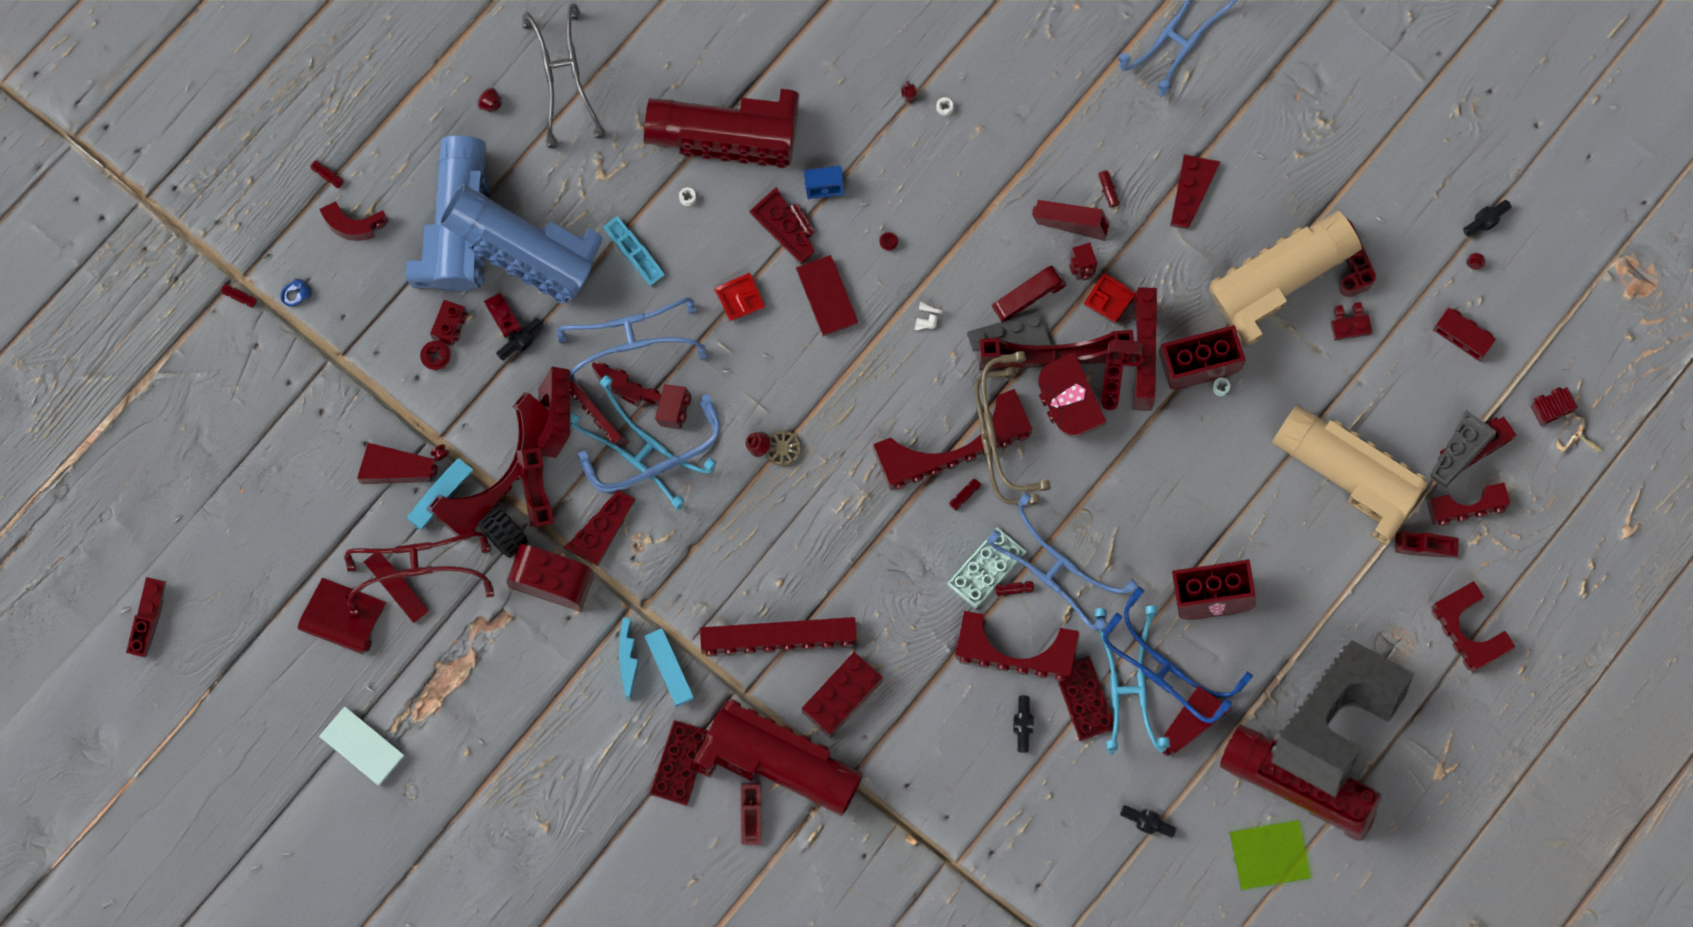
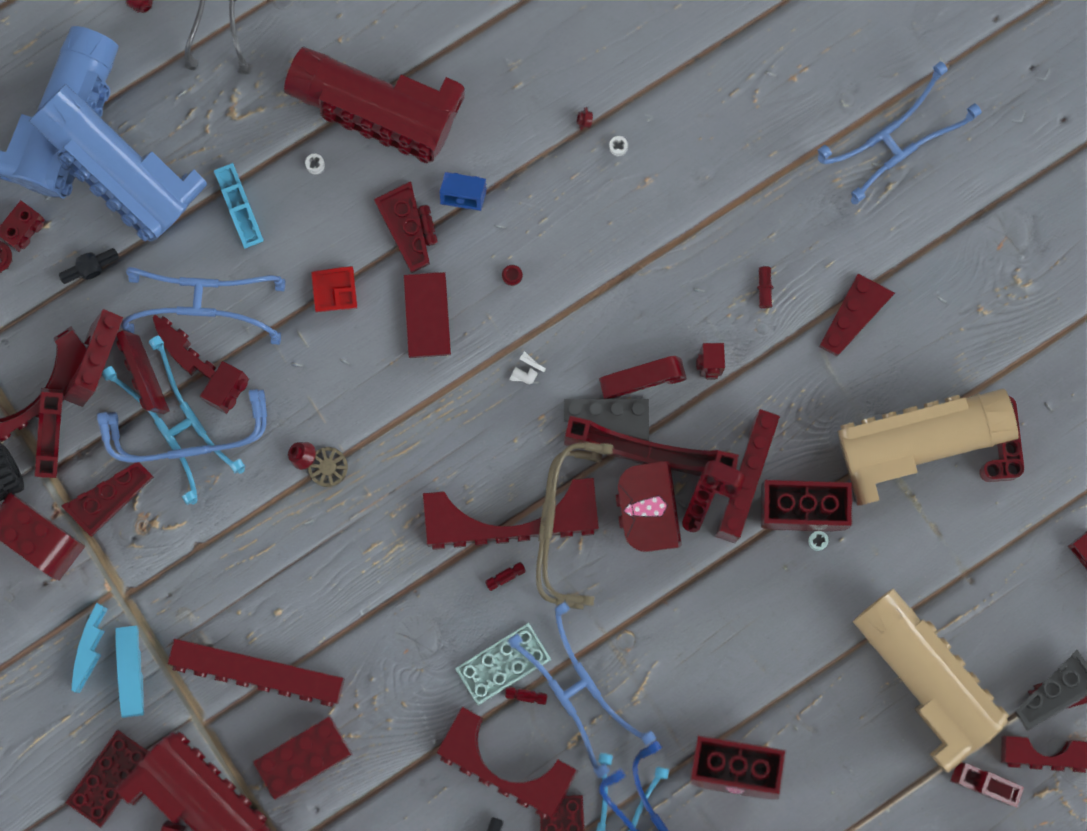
camera: 15 degrees right, 5 degrees up
dark red plate [484,293,522,338] -> none
dark red slope [1032,200,1110,241] -> none
red plate [1084,272,1136,324] -> none
dark red plate [1331,302,1373,341] -> none

